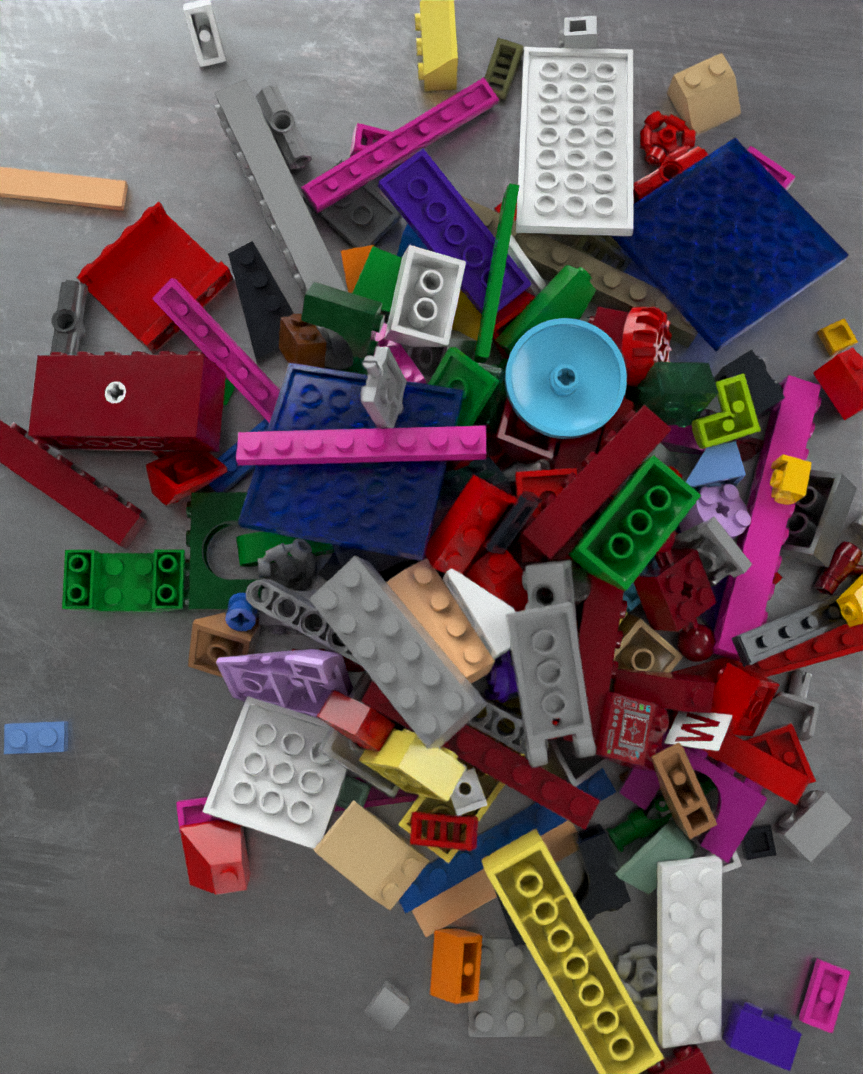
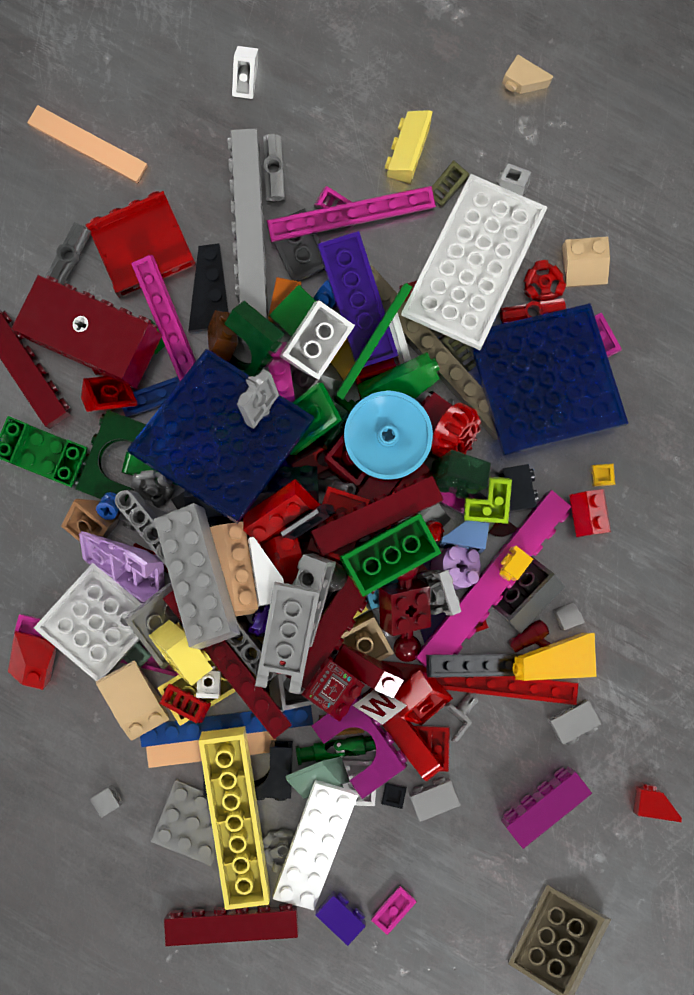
camera: 20 degrees right, 5 degrees up
dark pink plate [236,426,486,466] -> none
red slope [316,690,395,752] -> none
orange brick [430,928,483,1004] -> none
medium nougat slope [651,742,718,839] -> none

